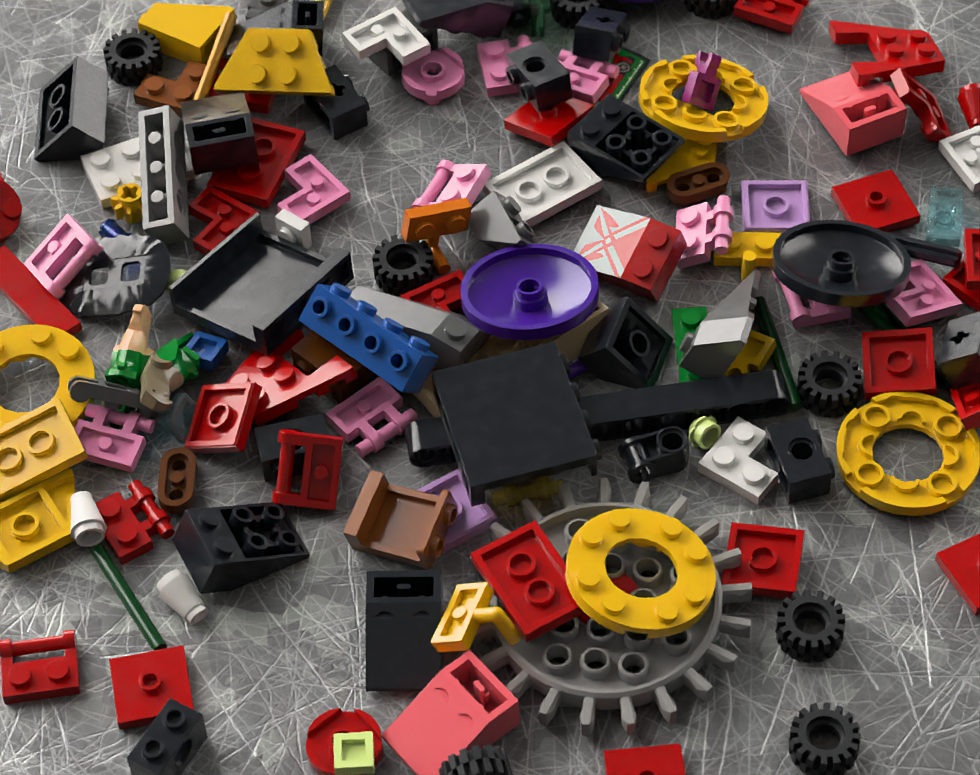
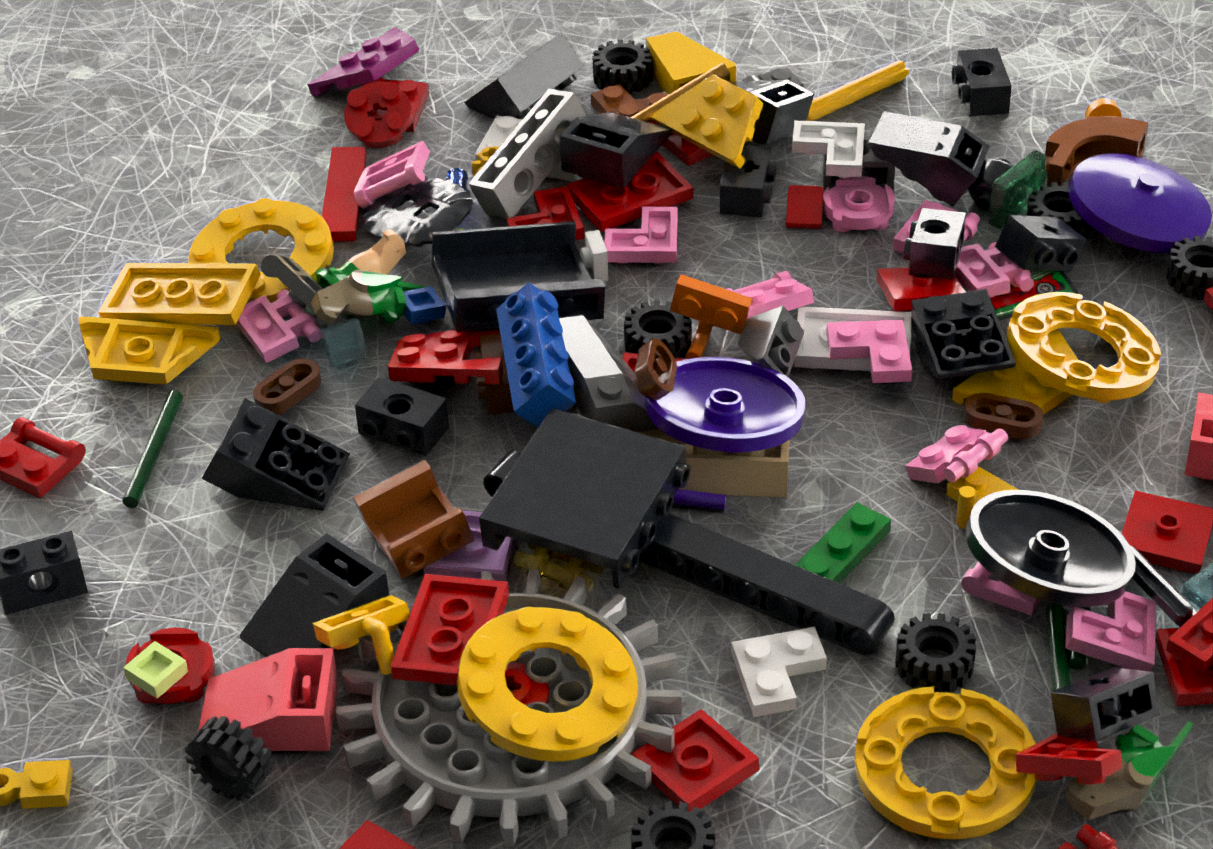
camera: 40 degrees right, 10 degrees down
white cone [70,491,107,547] -> none
red plate [95,480,175,565] -> none
red plate [109,645,194,730] -> none
white cone [156,569,208,625] -> none
red plate [184,382,262,454] -> none
red plate [271,429,344,510] -> none
bright pink plate [325,377,418,458] -> none
red slope [574,205,687,303] -> none
black slope [577,296,673,389] -> none
black piece [618,426,689,484] -> none
dark grey wedge [679,269,761,379] -> none
magenta plate [681,51,722,111] -> none
yellowish green plate [688,416,721,450] -> none
yellow plate [723,330,777,376] -> none
lavender tile [741,180,810,234] -> none
dark green bar [754,296,803,411] -> none
black brick [764,417,835,504] -> none
red plate [862,327,937,400] -> none
none -> reddish brown plate [634,338,677,400]
none -> red slope [786,185,823,229]
none -> bright pink plate [826,320,912,383]

